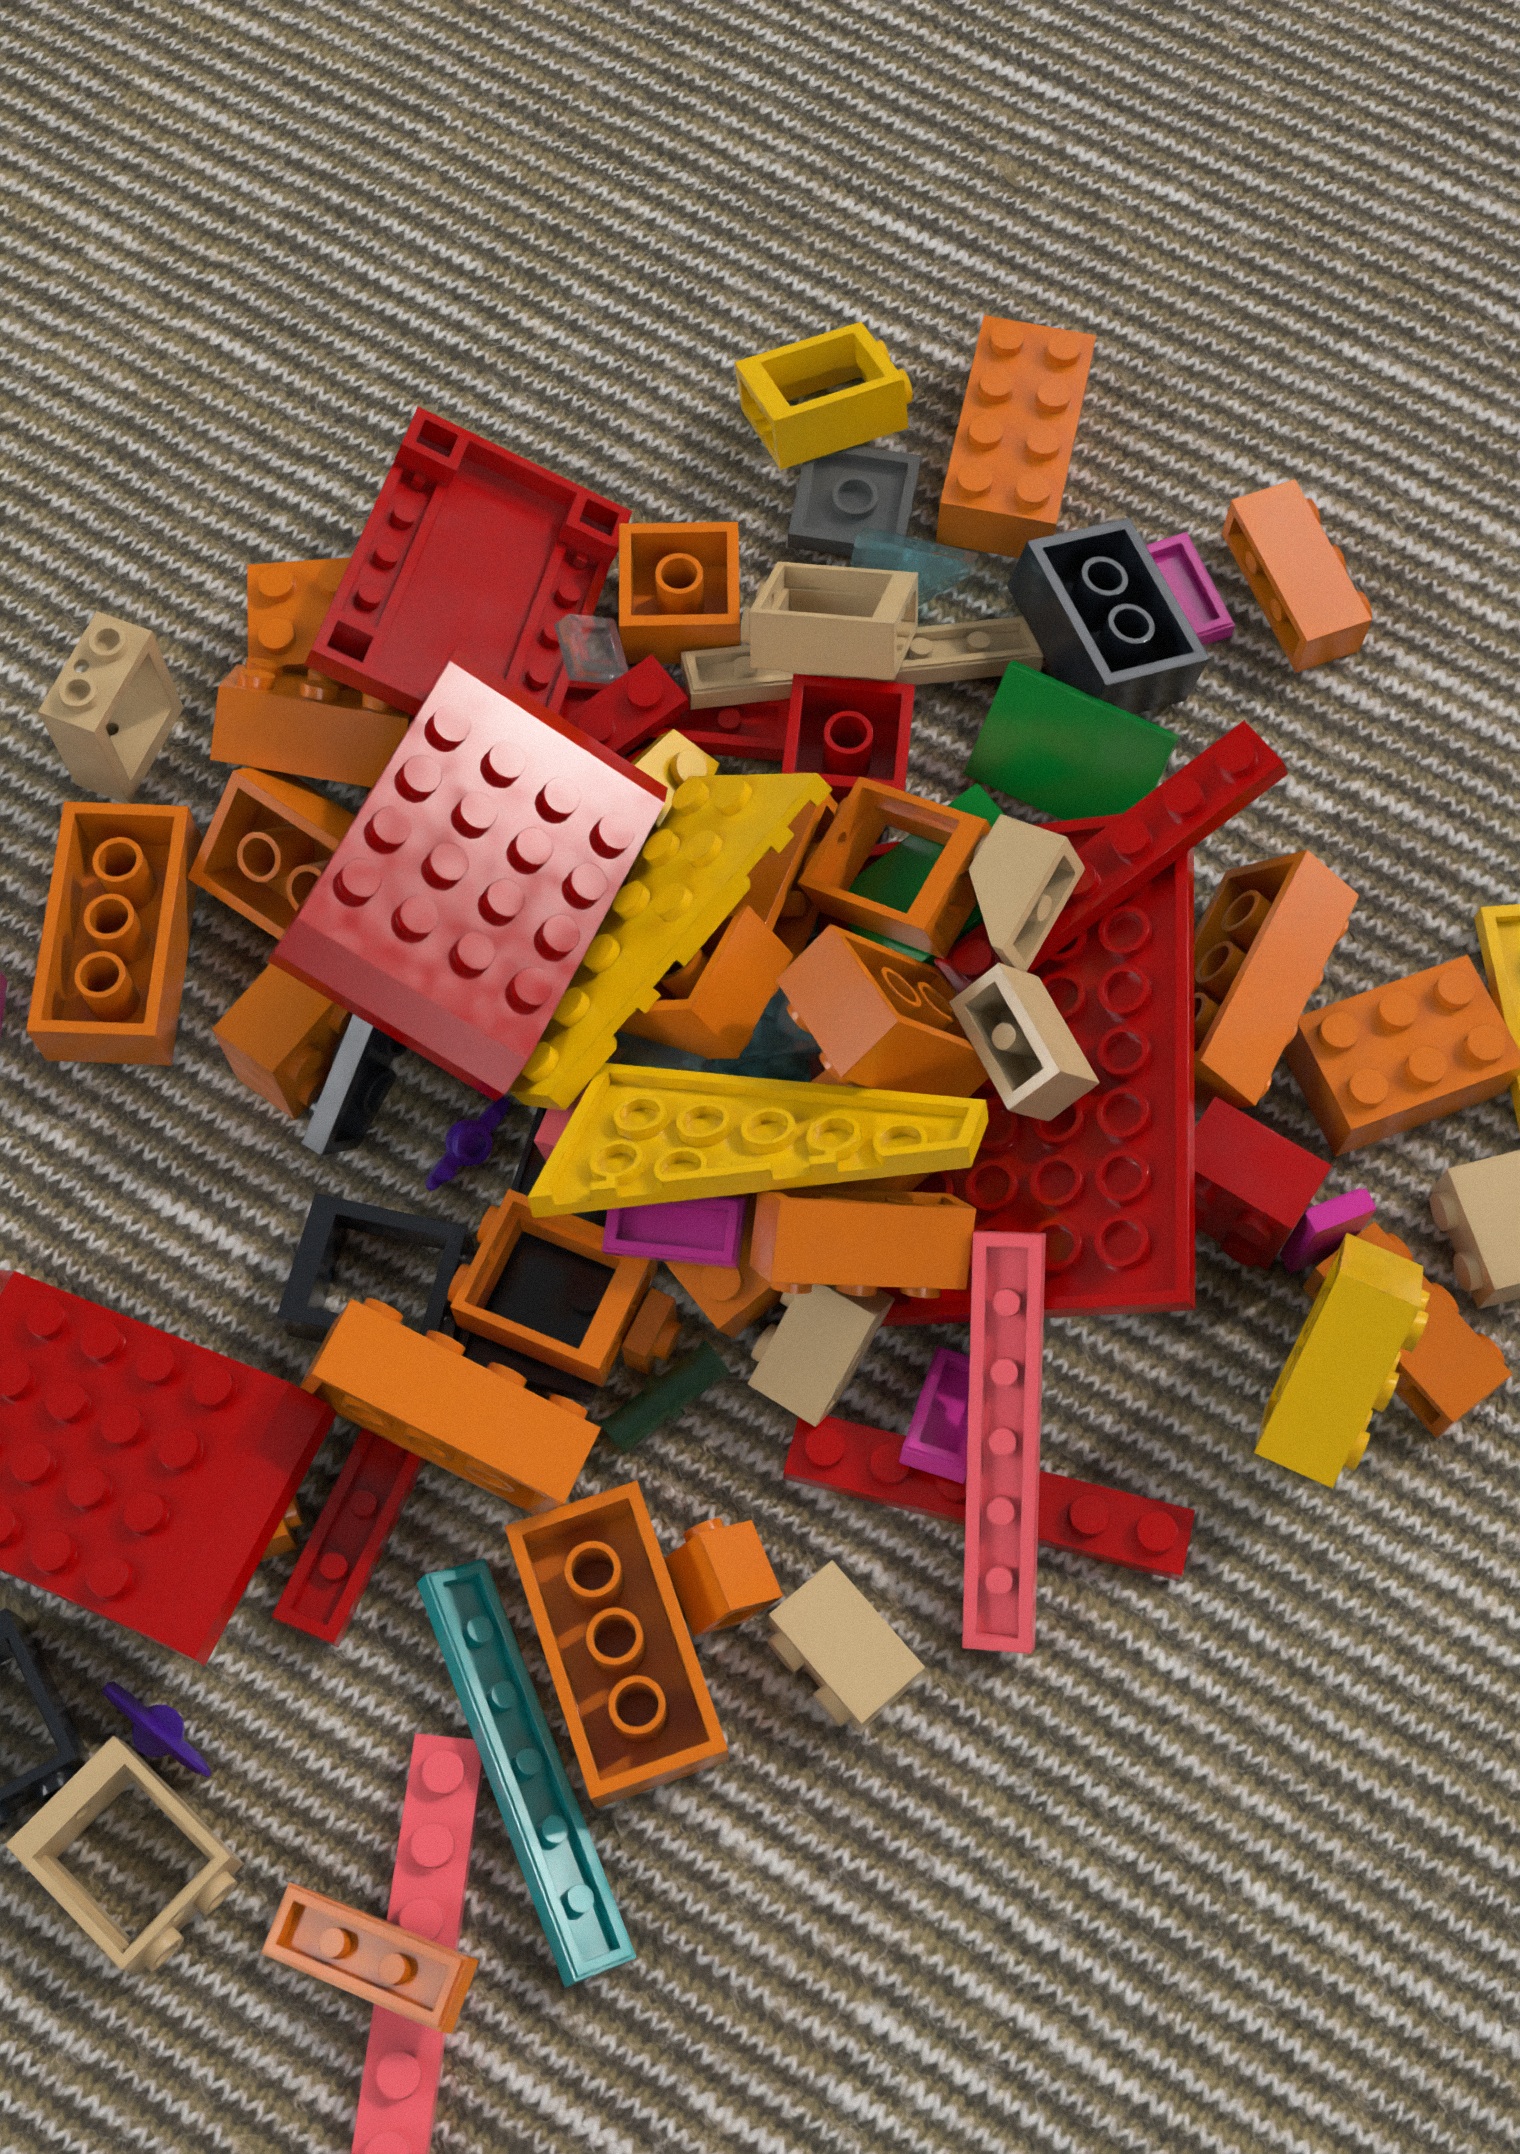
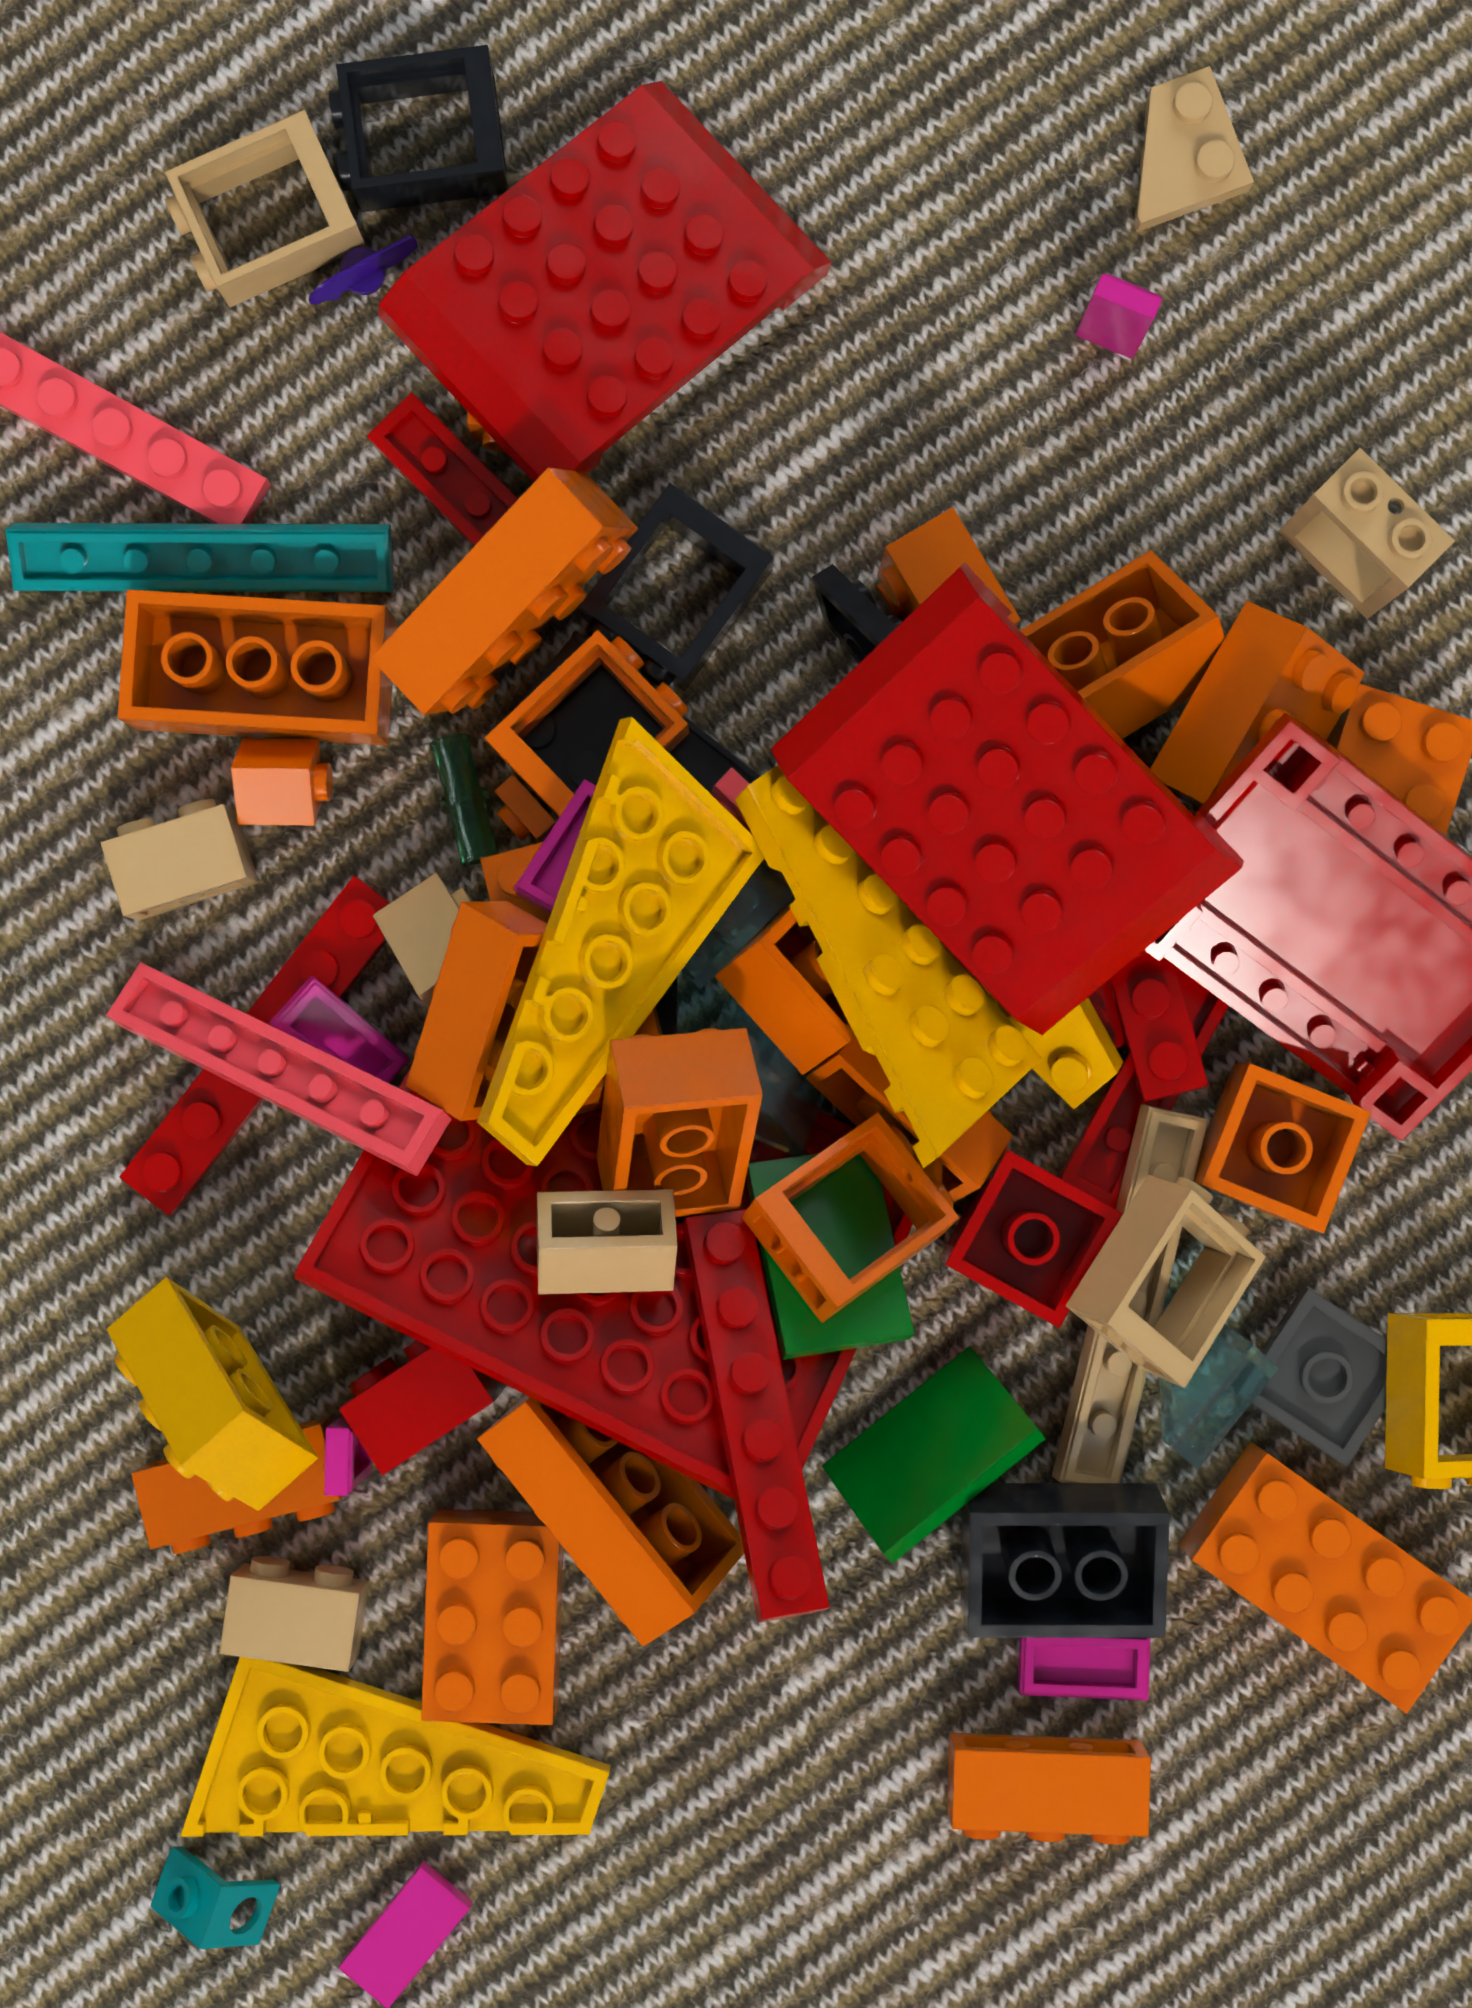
camera: 115 degrees right, 20 degrees up
orange brick [26,801,203,1066] -> none
orange tile [261,1882,479,2034] -> none
dark purple piece [425,1096,510,1191] -> none
clear tile [554,614,628,684] -> none
tan slope [968,814,1085,972] -> none

